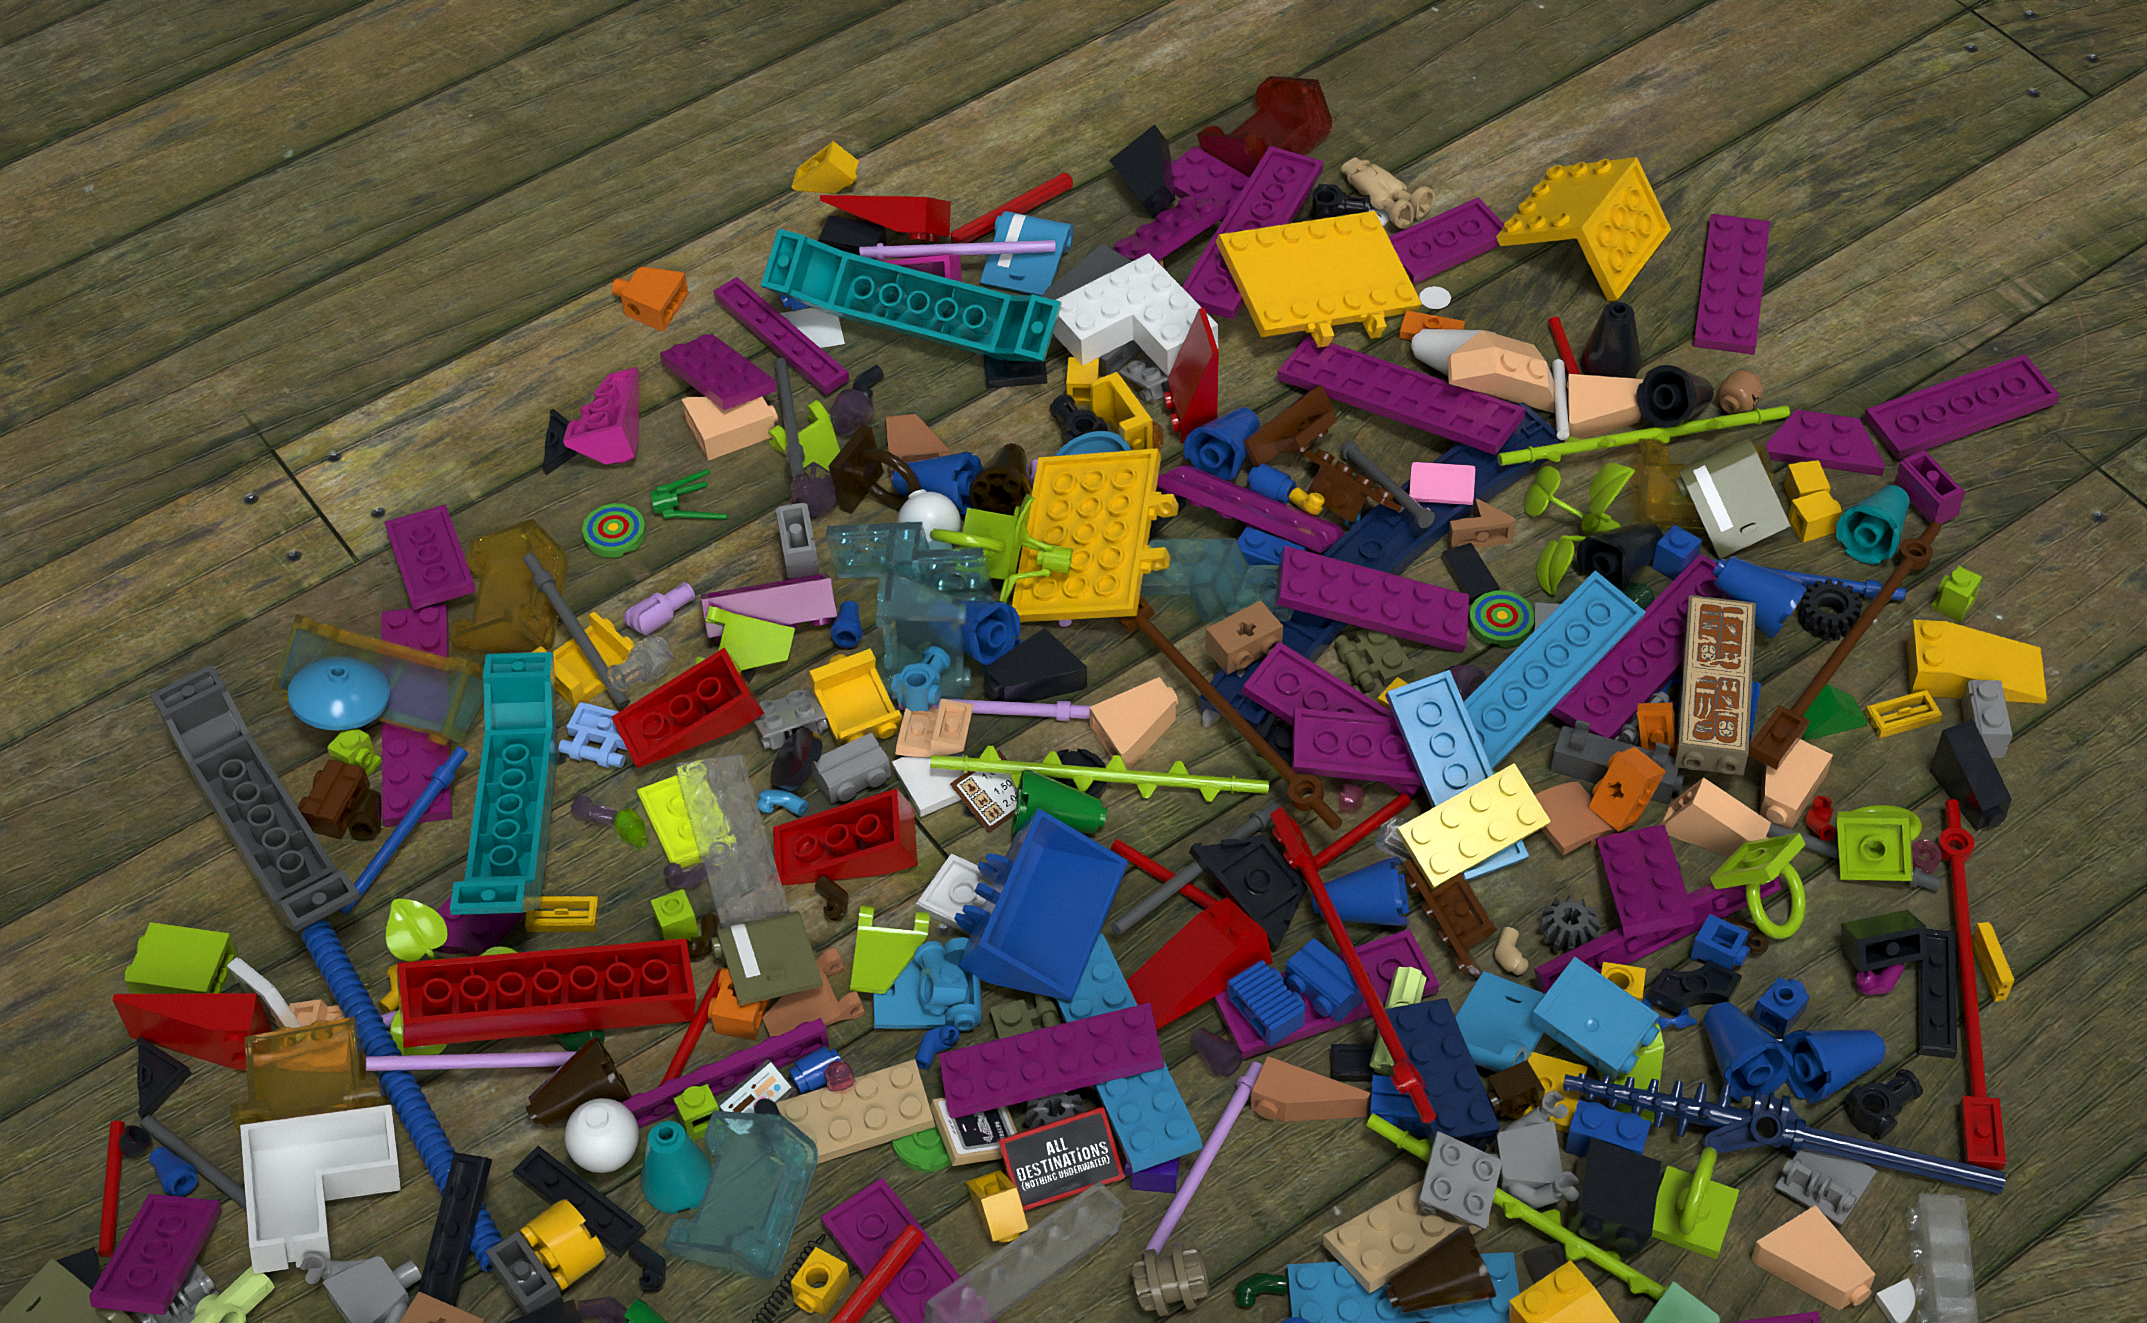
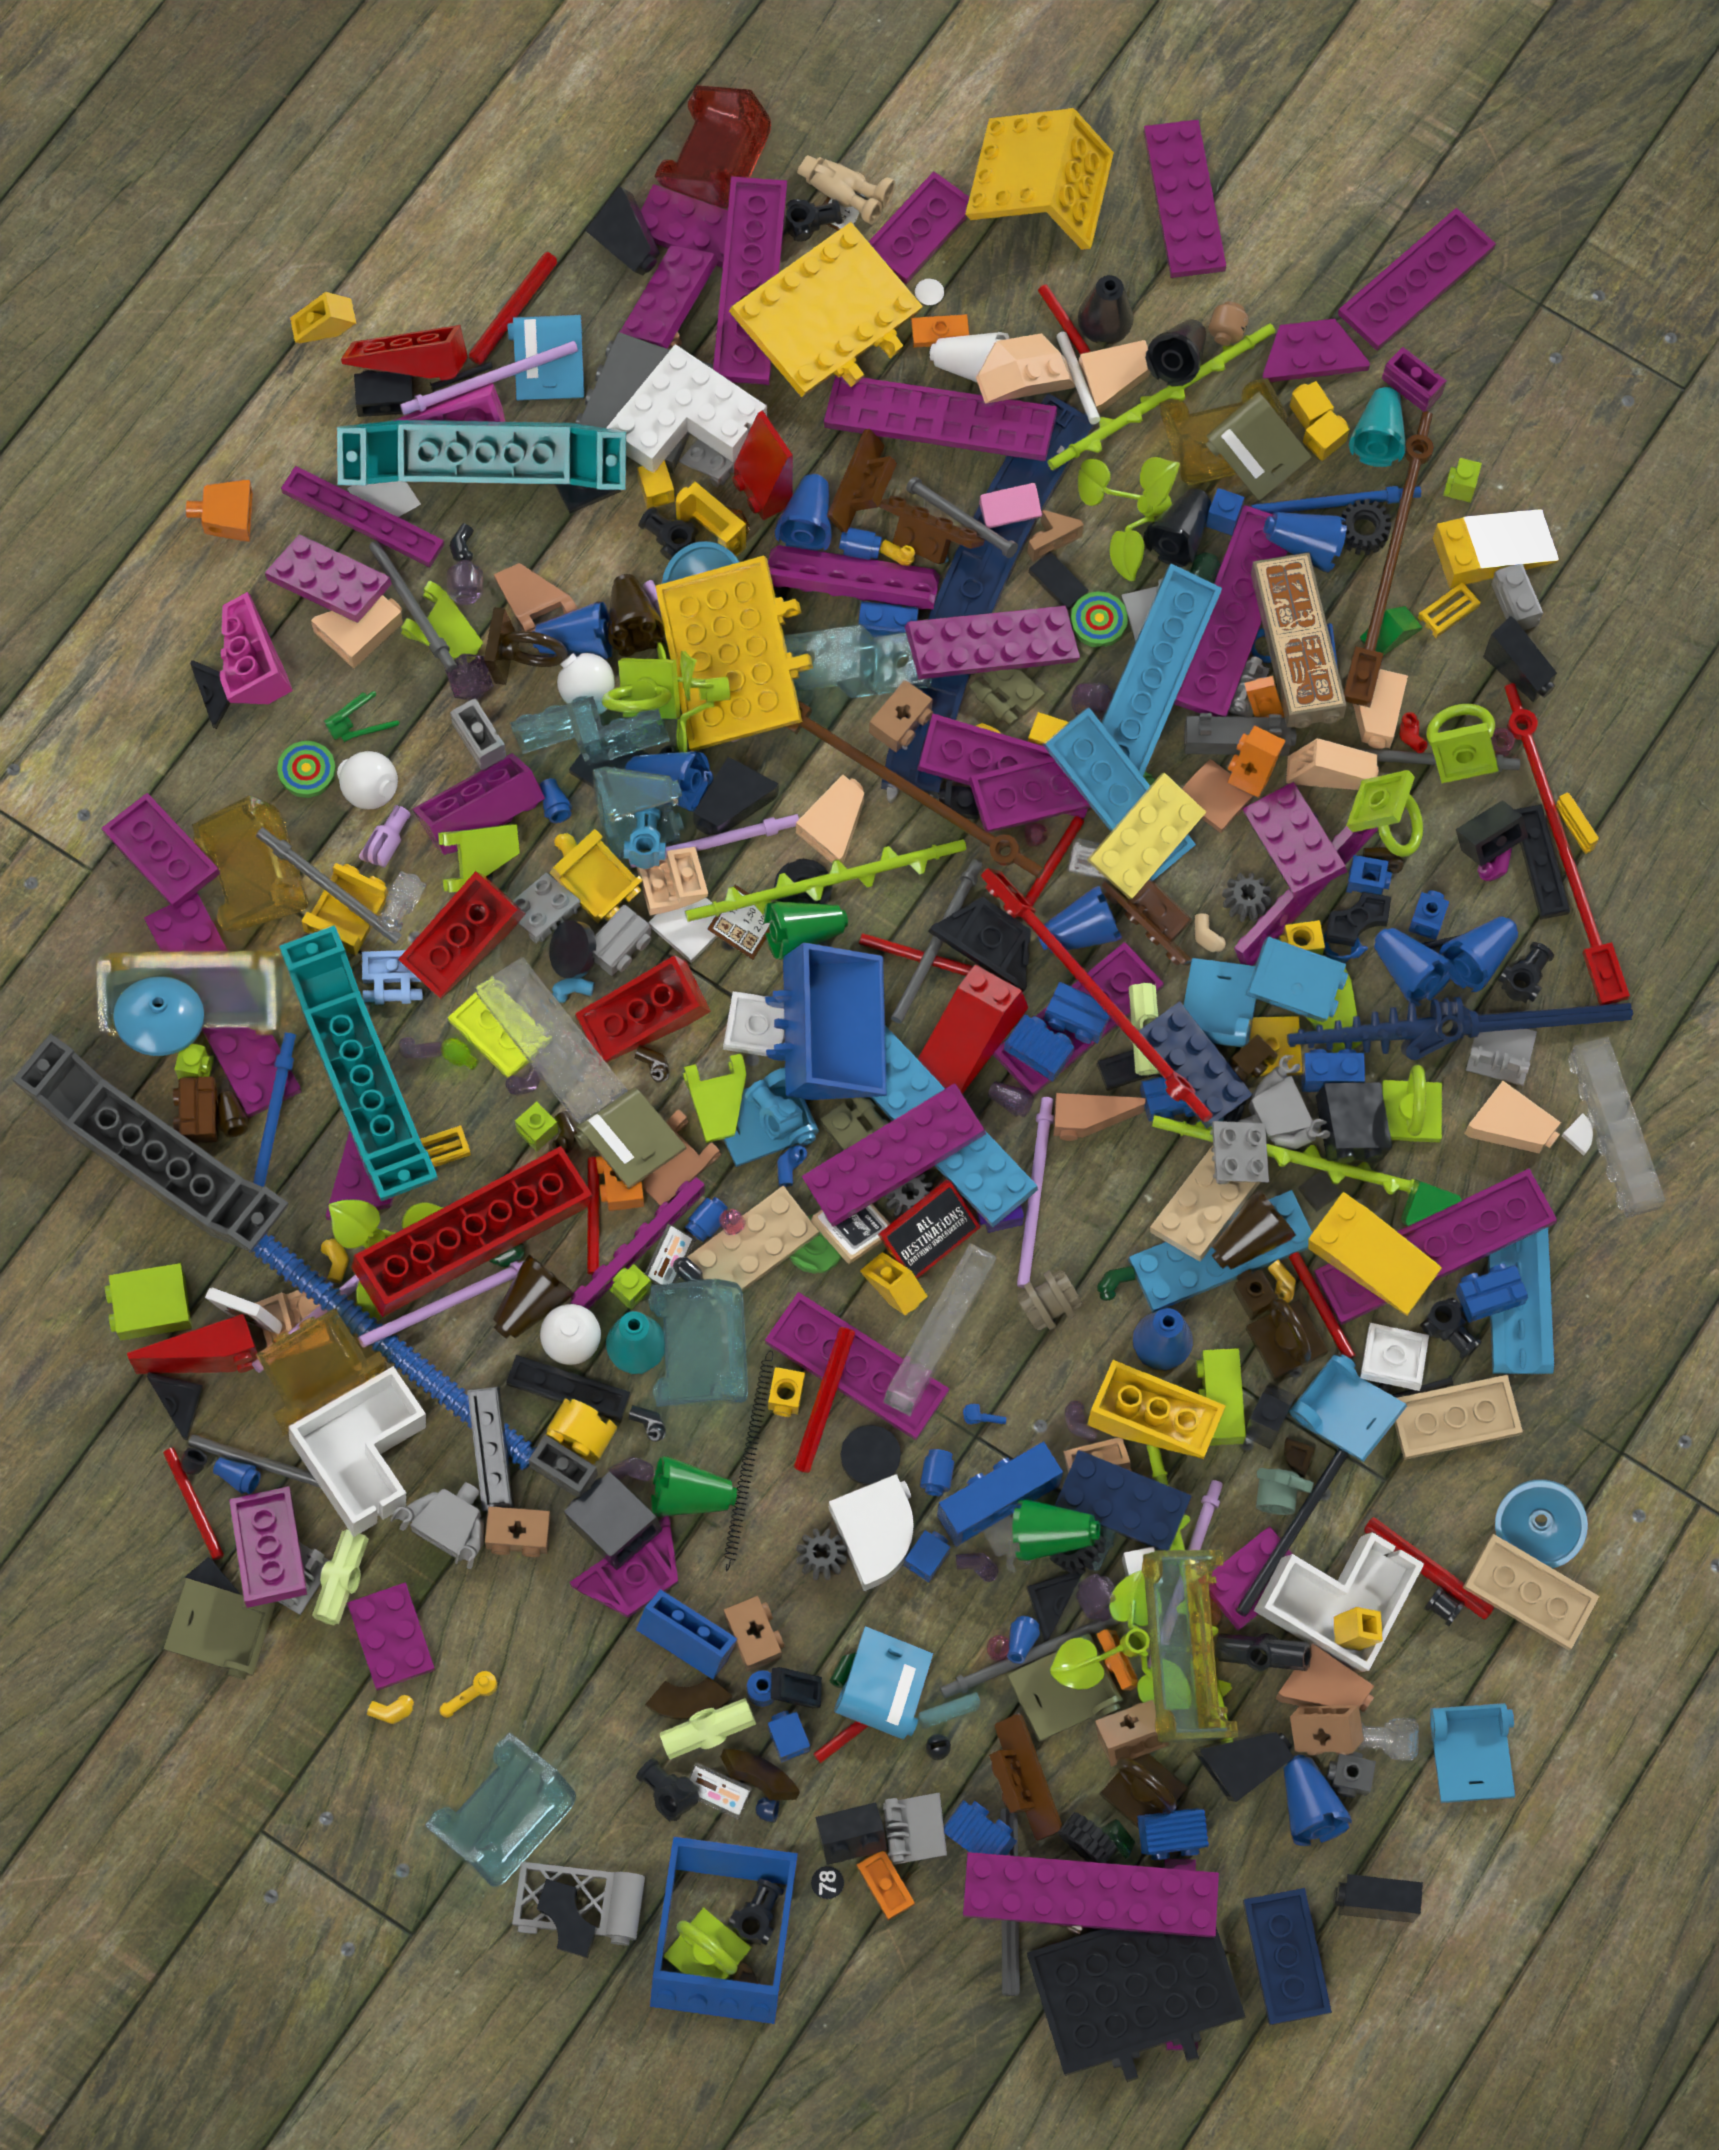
camera: 25 degrees left, 20 degrees up
none -> white brick [337,751,398,809]

